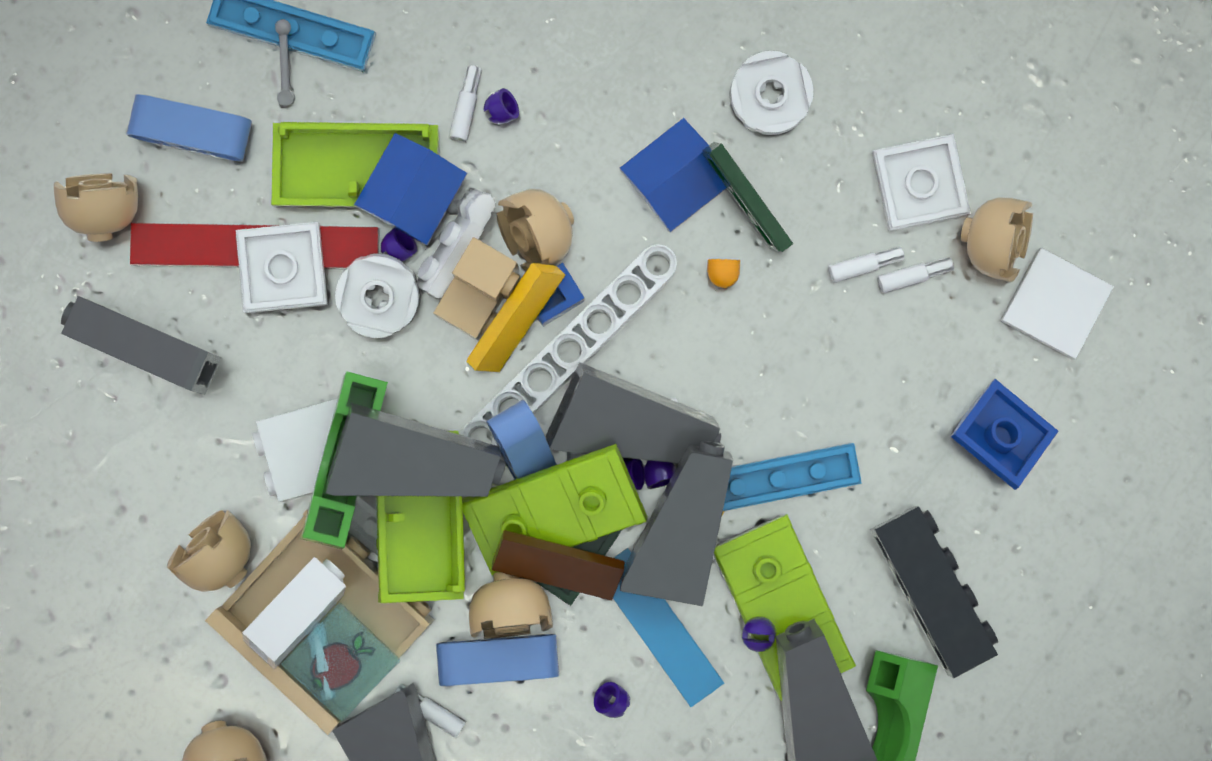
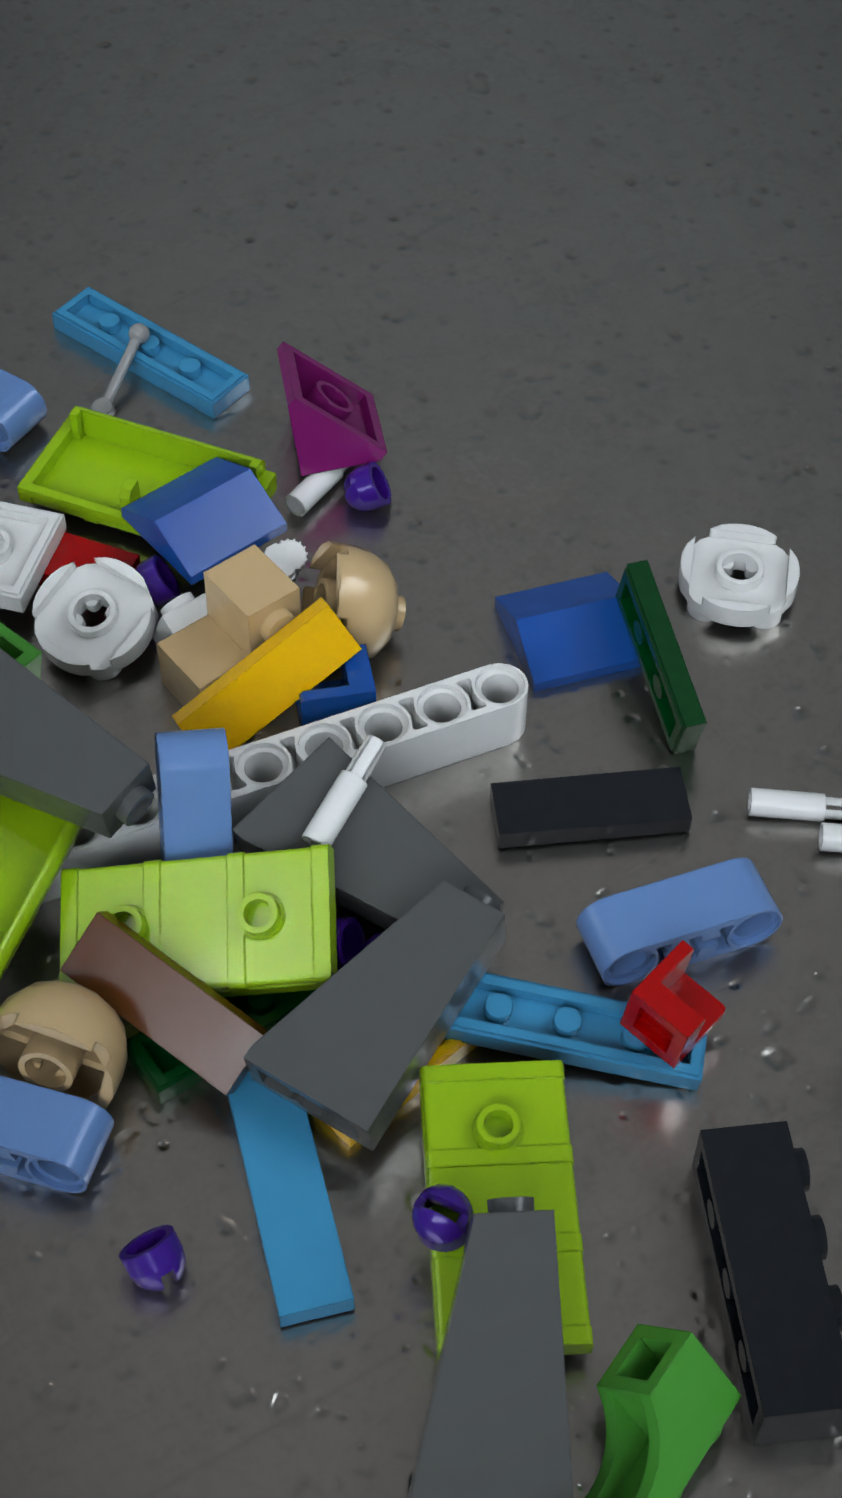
camera: 25 degrees right, 35 degrees down
light orange hinge [707,259,740,288] -> none
none -> magenta slope [277,341,388,476]
none -> white pin [302,735,387,846]
none -> black tile [490,767,692,848]
none -> medium blue beam [576,858,783,986]
none -> red panel [620,940,725,1069]

